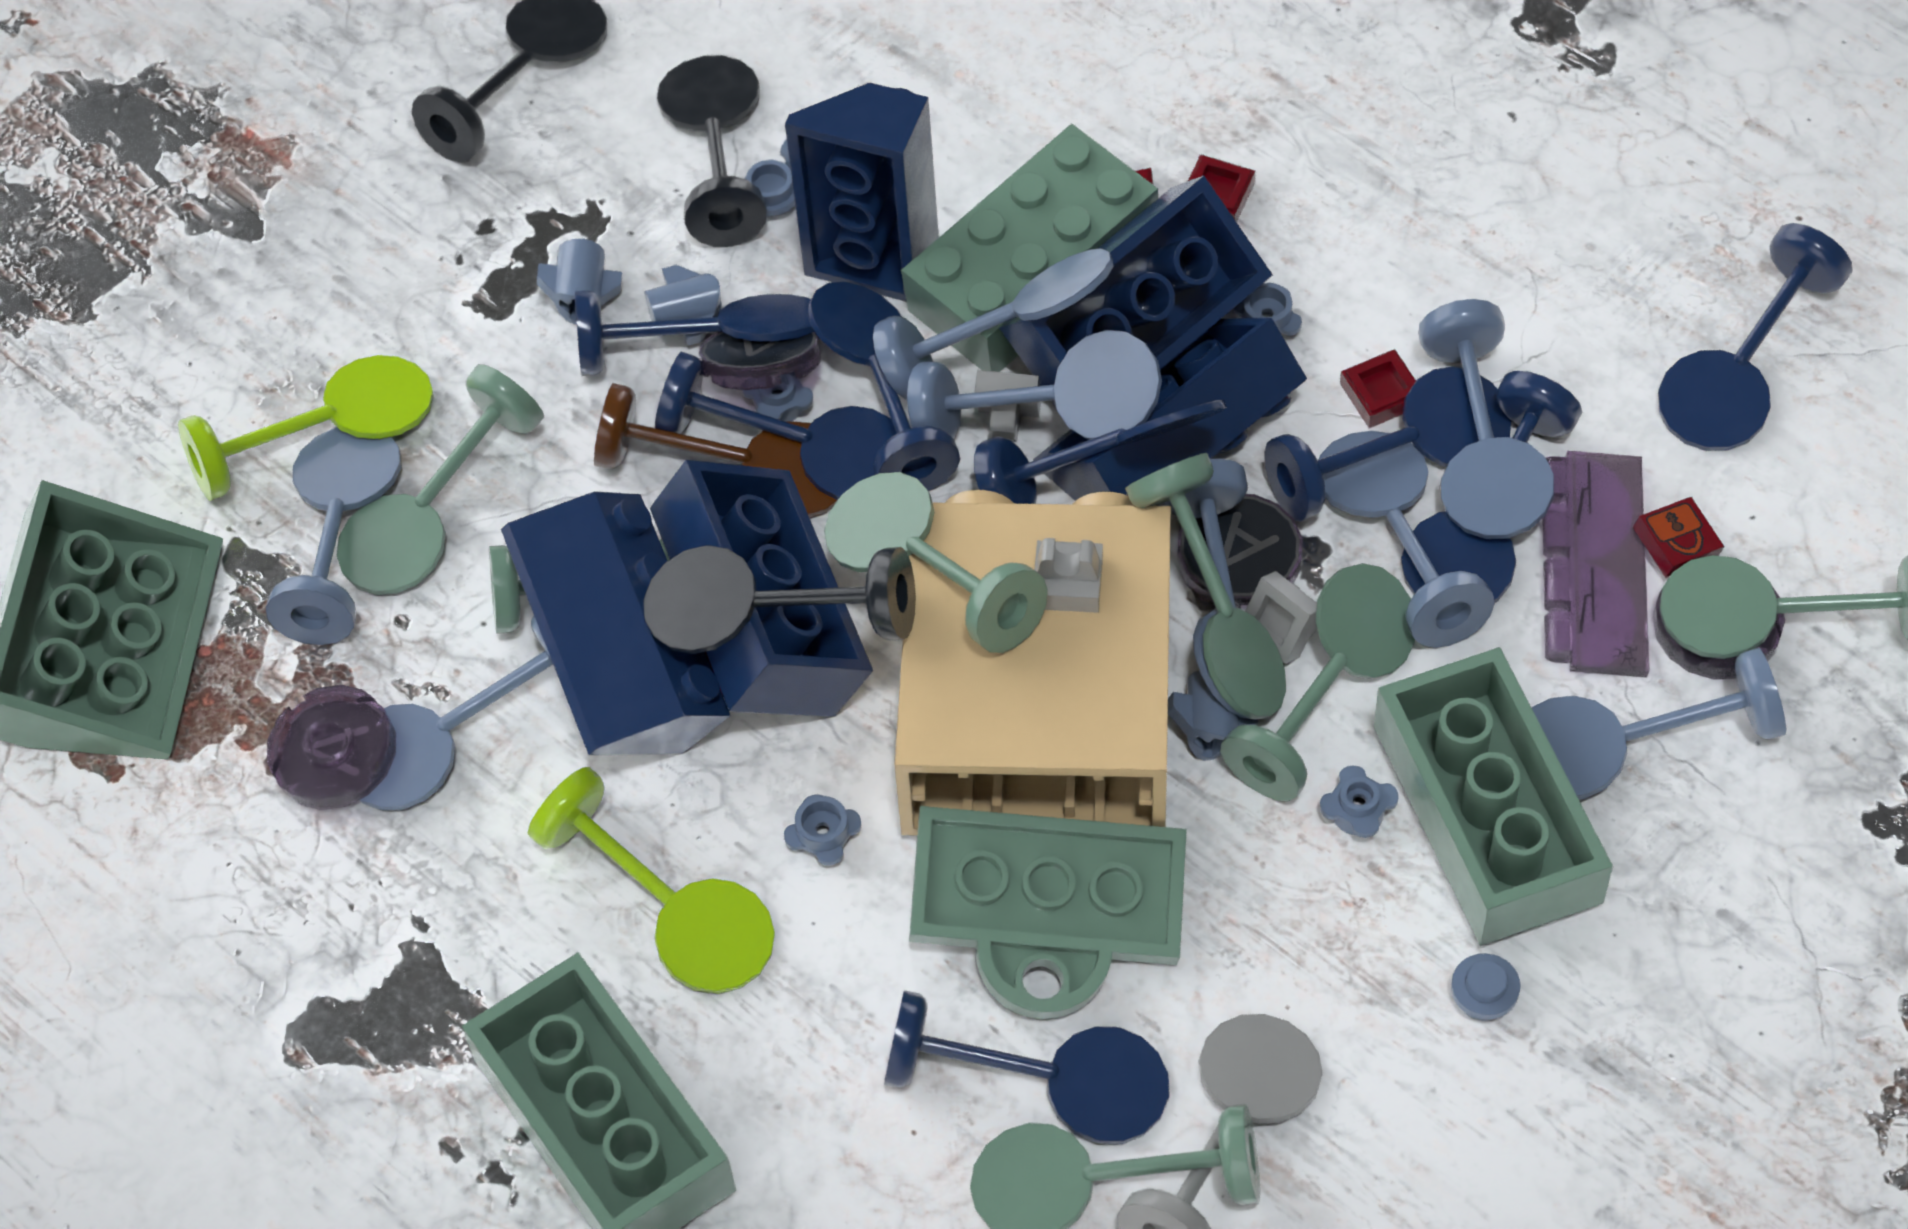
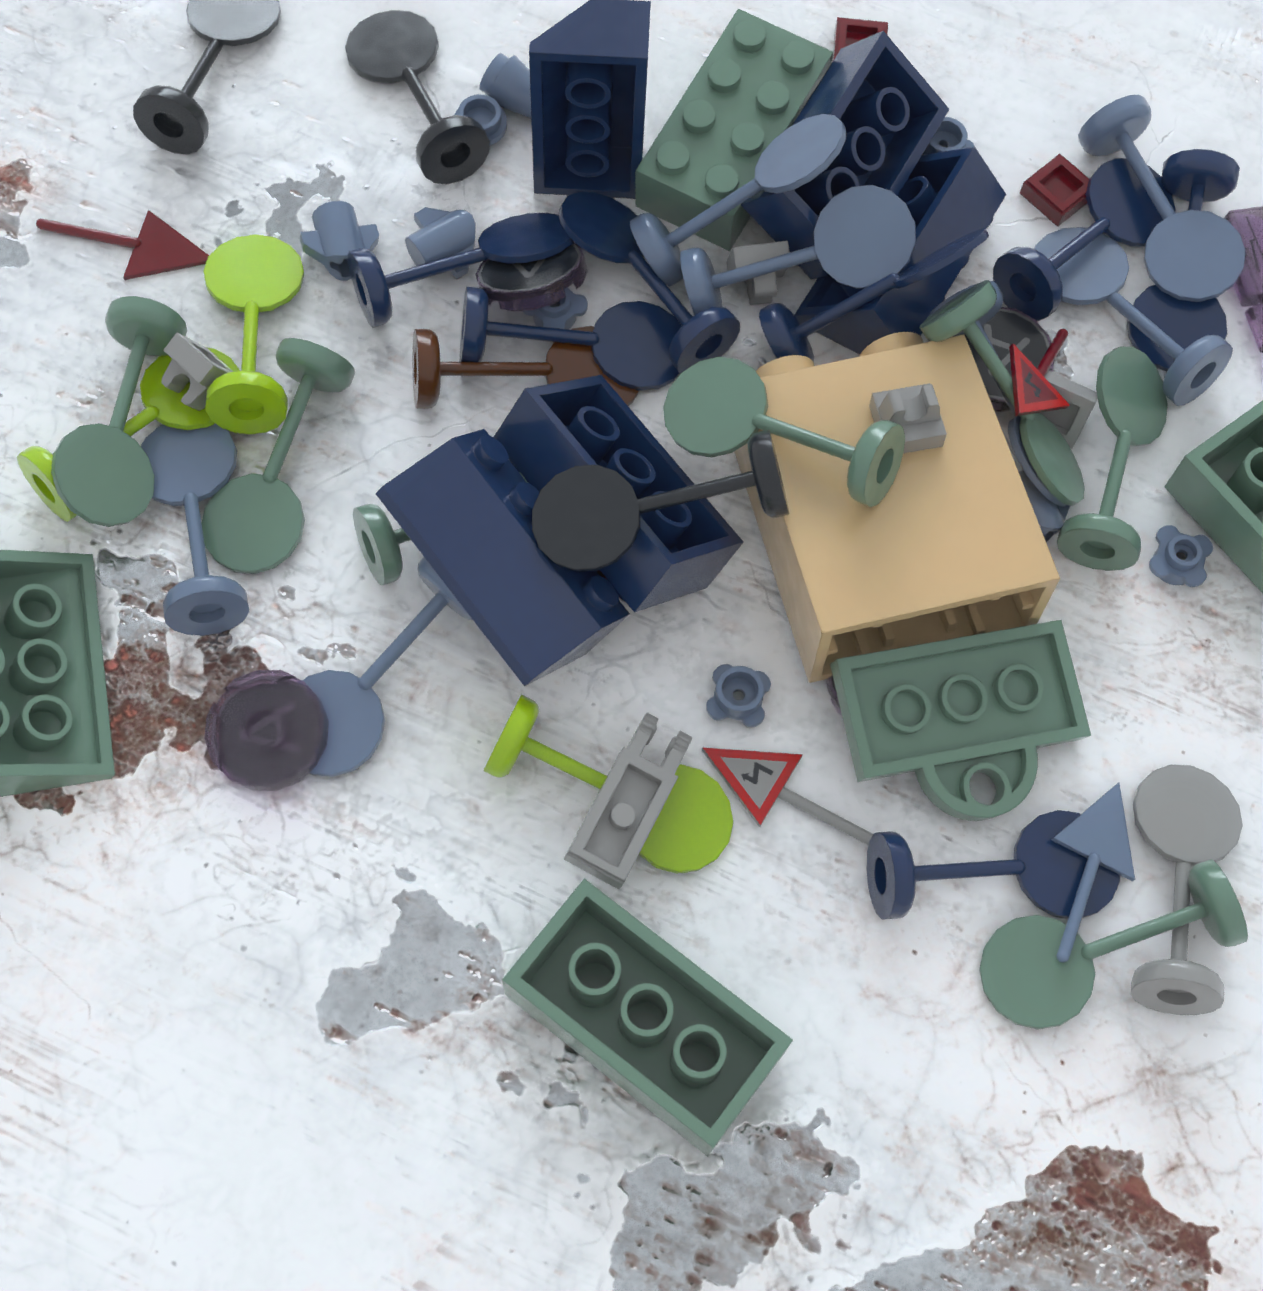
camera: 25 degrees left, 10 degrees up
none -> dark red piece [36,210,209,280]
none -> sand green piece [51,296,187,527]
none -> light grey tile [162,332,233,411]
none -> lime piece [203,234,304,435]
none -> light grey hinge [564,712,692,889]
none -> piece [702,747,873,845]
none -> piece [1009,329,1070,416]
none -> sand blue piece [1051,782,1135,963]

